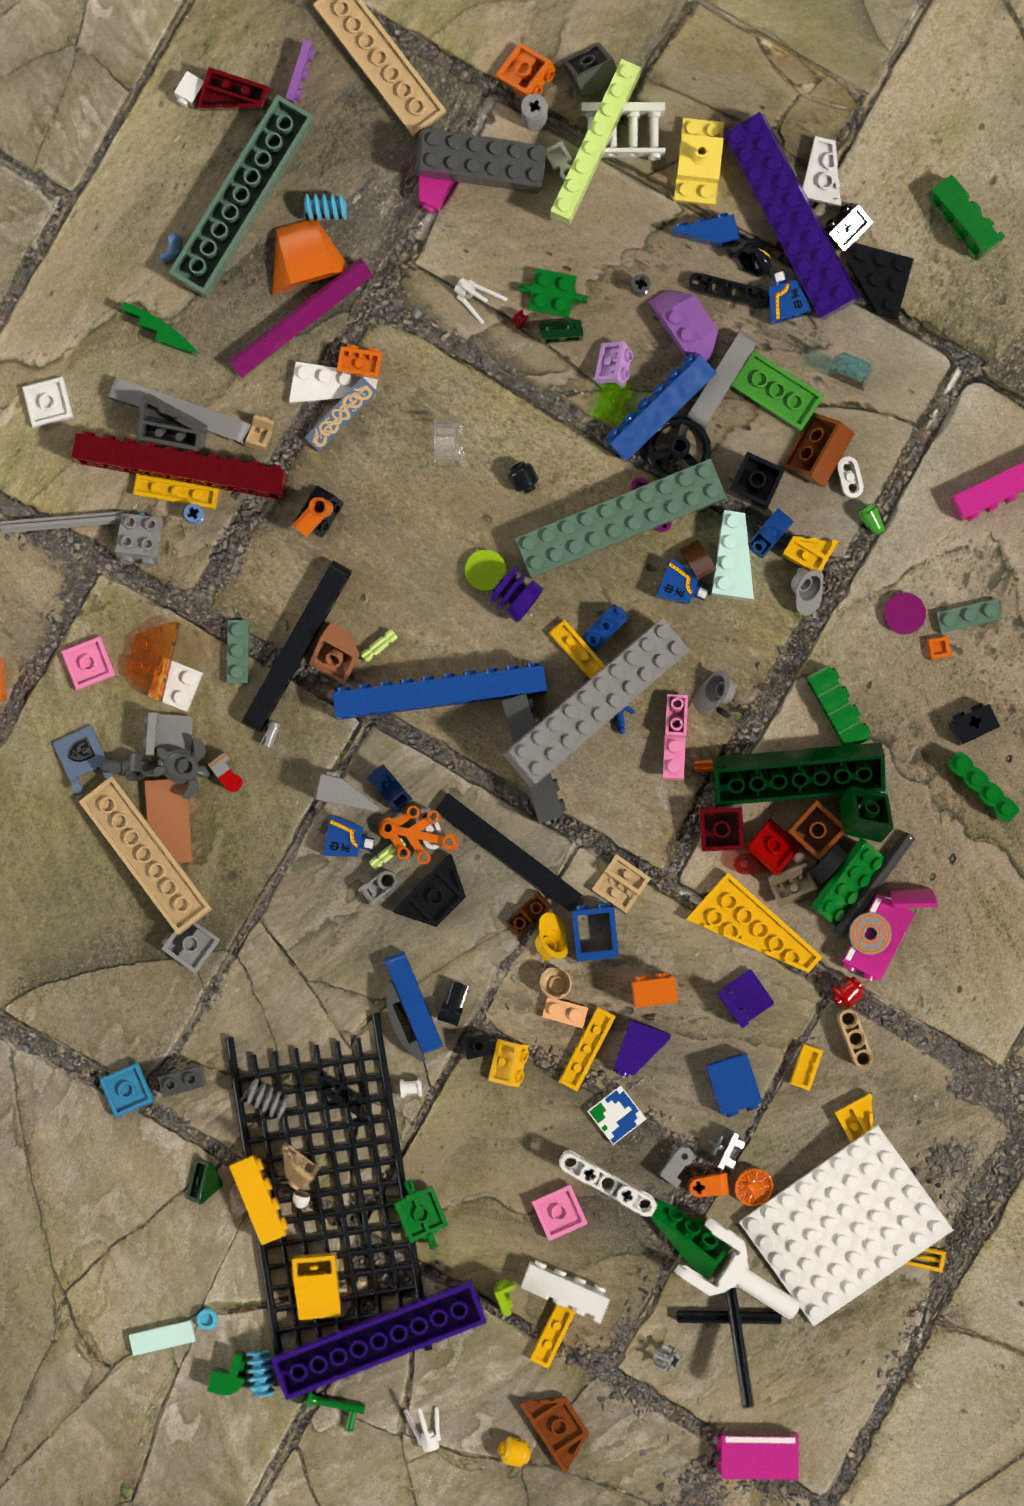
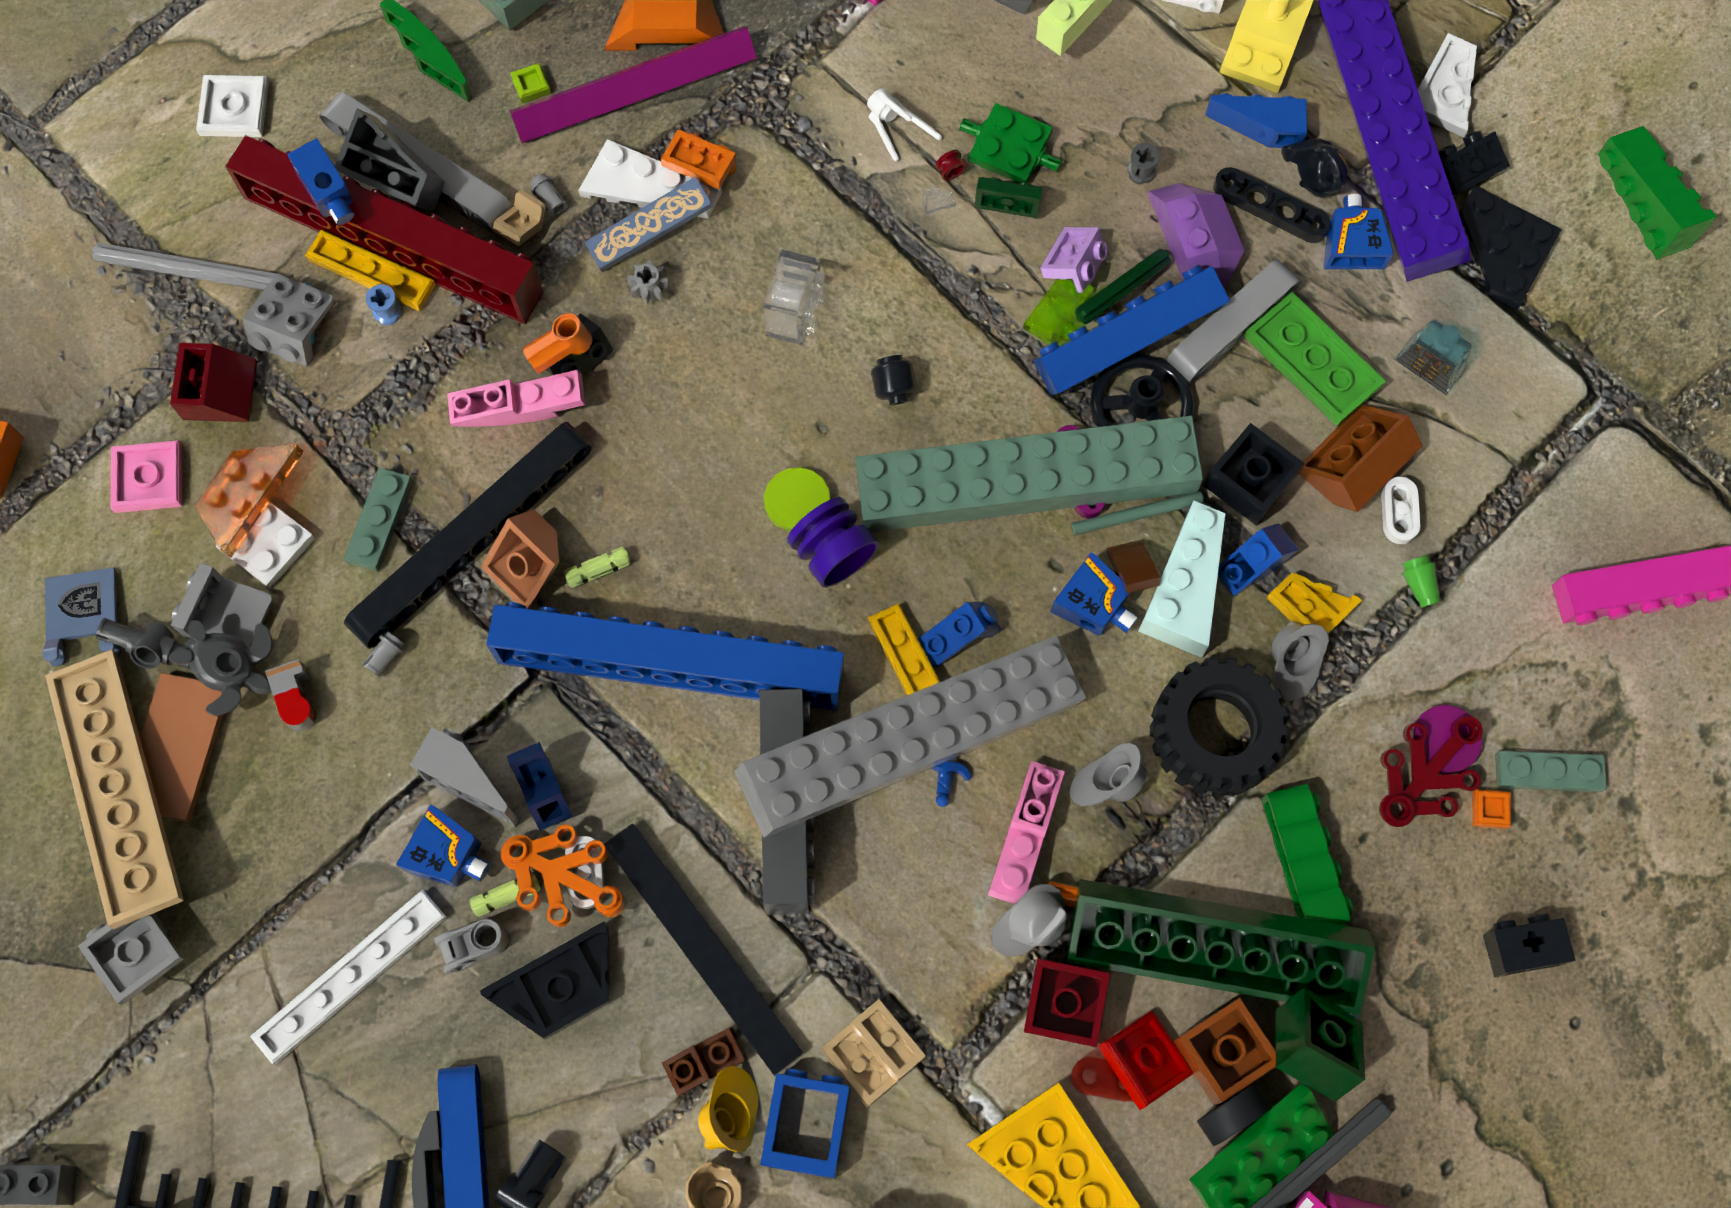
camera: 15 degrees right, 15 degrees down
dark tan bracket [768,863,818,907] -> none
green brick [945,752,1019,823] -> none
none -> dark red slope [170,343,257,422]
none -> white tile [250,889,447,1065]
none -> blue torso [287,138,354,225]
none -> bright pink slope [447,370,585,427]
none -> lime tile [510,63,551,104]
none -> light grey pin [530,174,568,216]
none -> light grey gear [627,260,669,304]
none -> light grey piece [991,884,1067,957]
none -> sand green bar [1071,491,1203,536]
none -> dark green axle [1074,249,1171,324]
none -> black tyre [1150,657,1291,797]
none -> dark red plant [1379,716,1483,827]

